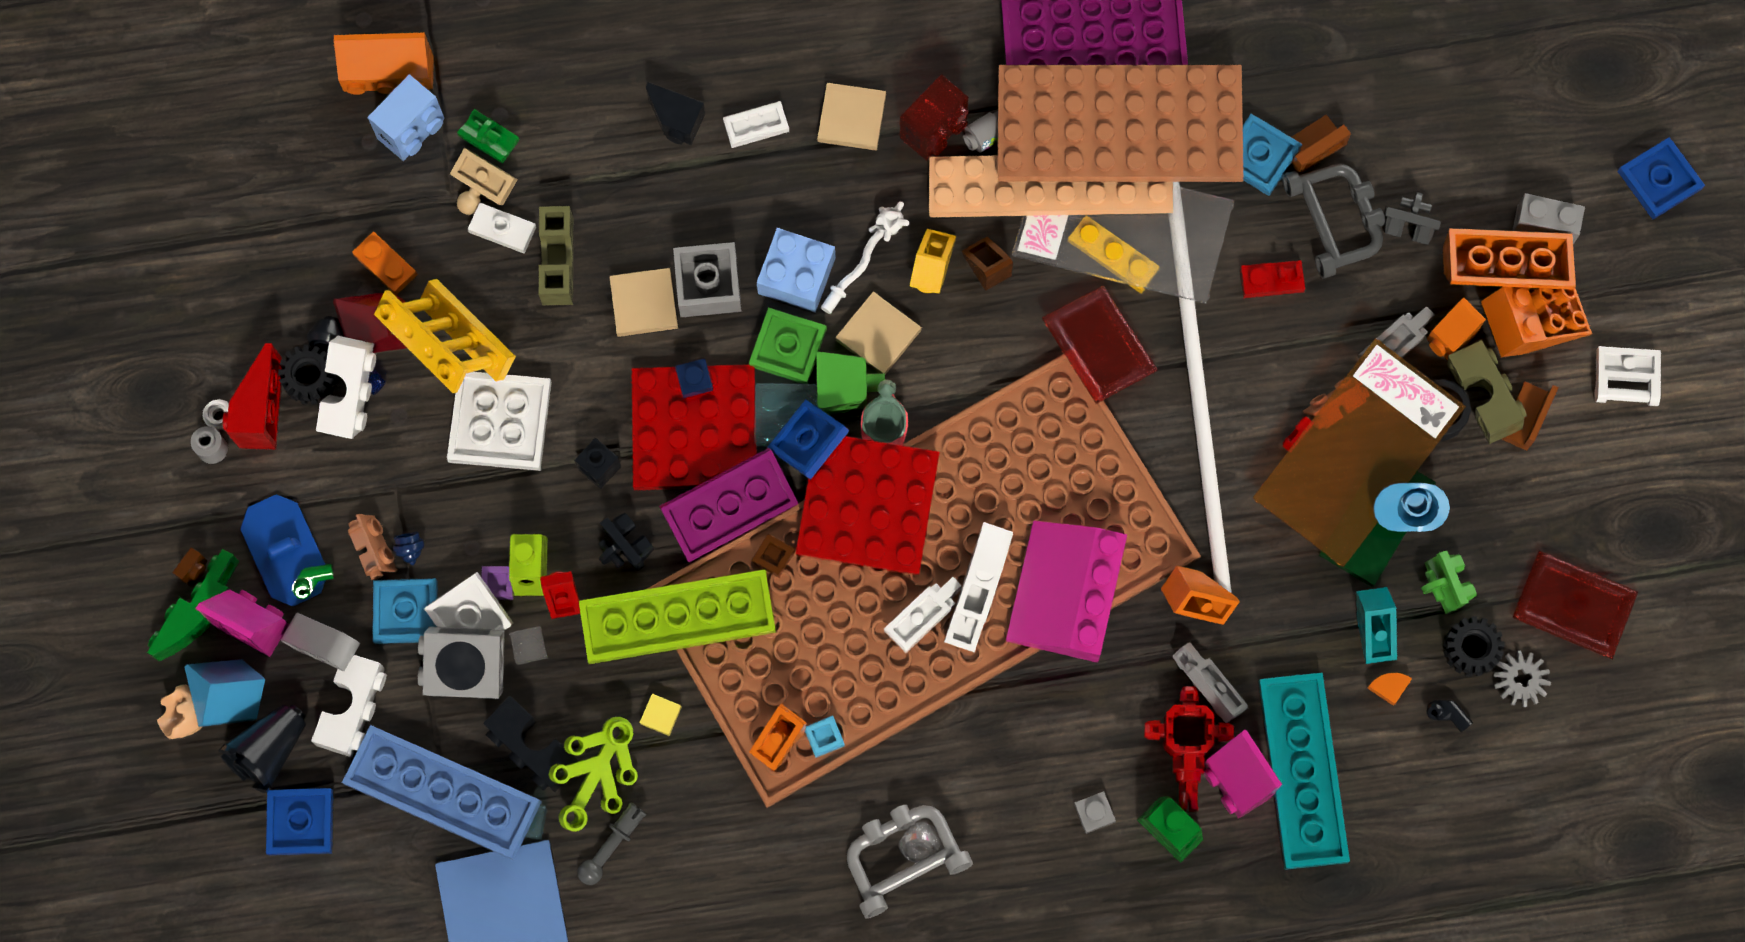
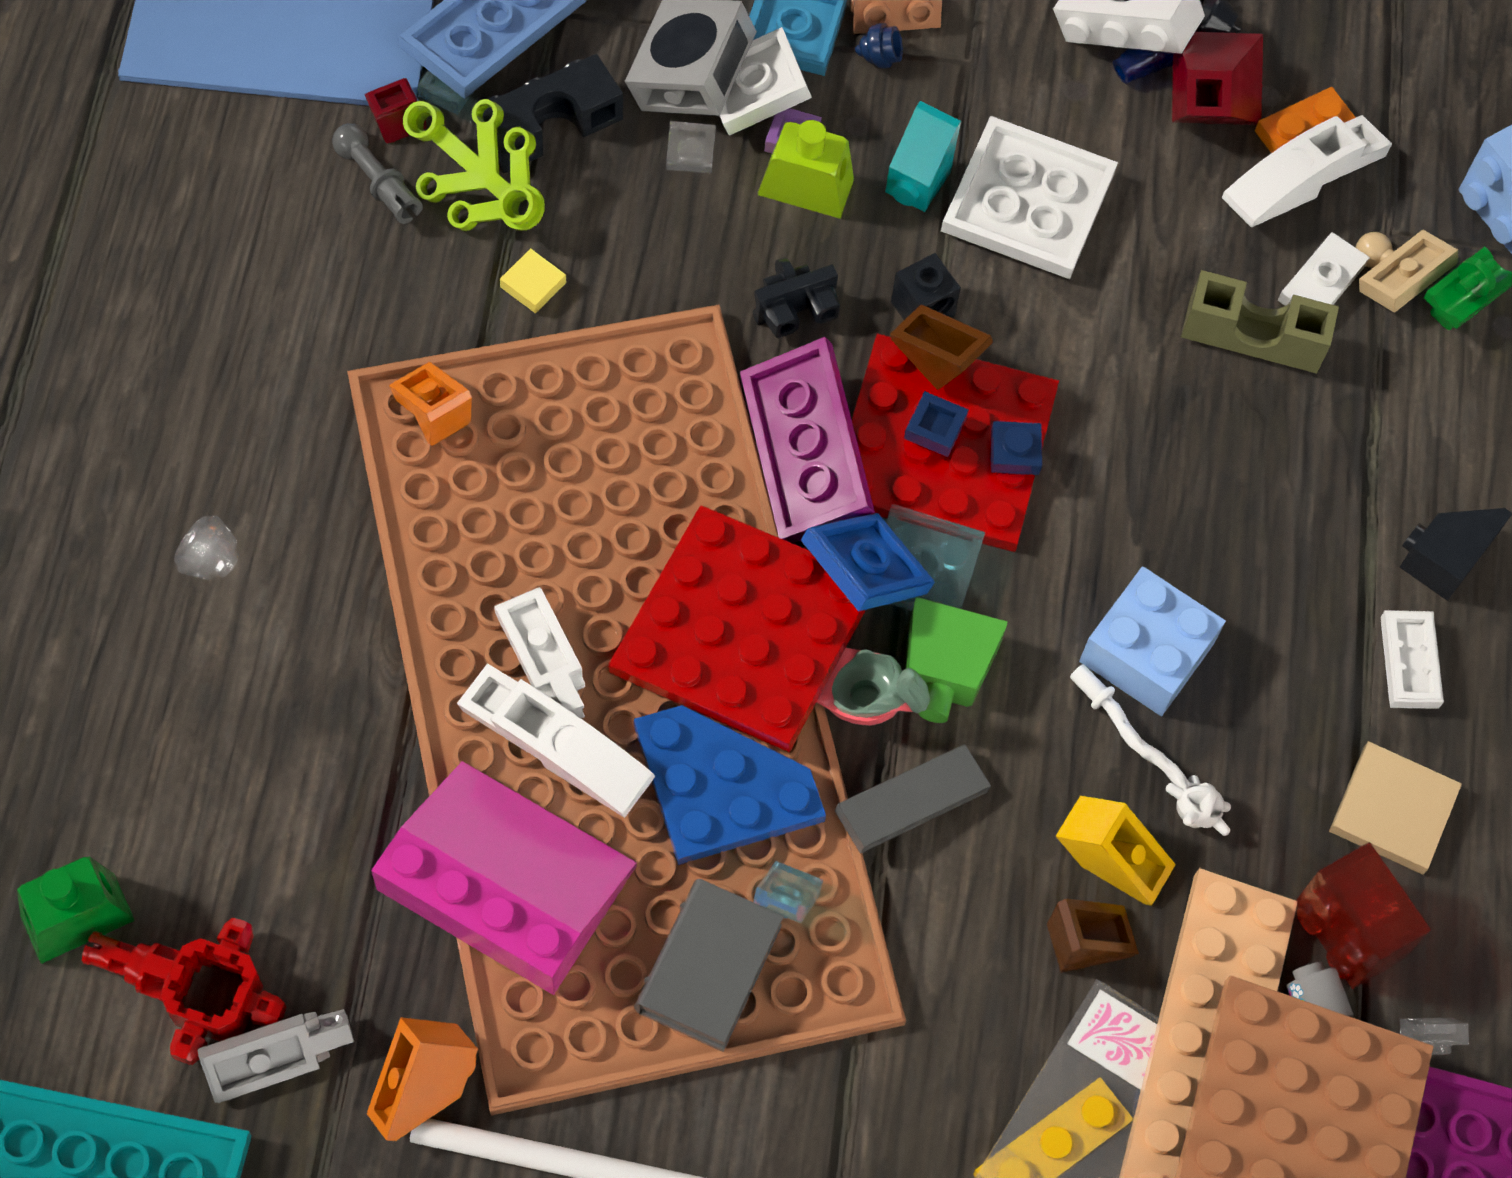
camera: 100 degrees right, 10 degrees down
yellow fence [374,279,516,393] -> none
red plate [540,571,580,619] -> none
lime plate [579,569,776,664] -> none
tan tile [610,268,678,337] -> none
light grey brick [673,242,742,317] -> none
bright green plate [749,307,827,385] -> none
reddish brown plate [752,534,795,578] -> none
medium azure tile [805,715,845,758] -> none
tan tile [835,291,922,375] -> none
light grey bar [847,805,973,919] -> none
clear red piece [1042,285,1158,404] -> none
light grey plate [1074,791,1116,834] -> none
dark pink slope [1204,730,1282,819] -> none
none -> dark red slope [364,78,427,143]
none -> blue plate [634,705,826,865]
none -> dark grey piece [634,879,784,1052]
none -> clear light blue plate [754,861,823,923]
none -> dark grey tile [835,744,991,854]
none -> teal slope [885,101,961,212]
none -> reddish brown slope [890,304,993,390]
none -> dark blue plate [904,391,969,457]
none -> white slope [1222,115,1392,227]
none -> clear plate [1400,1017,1469,1055]

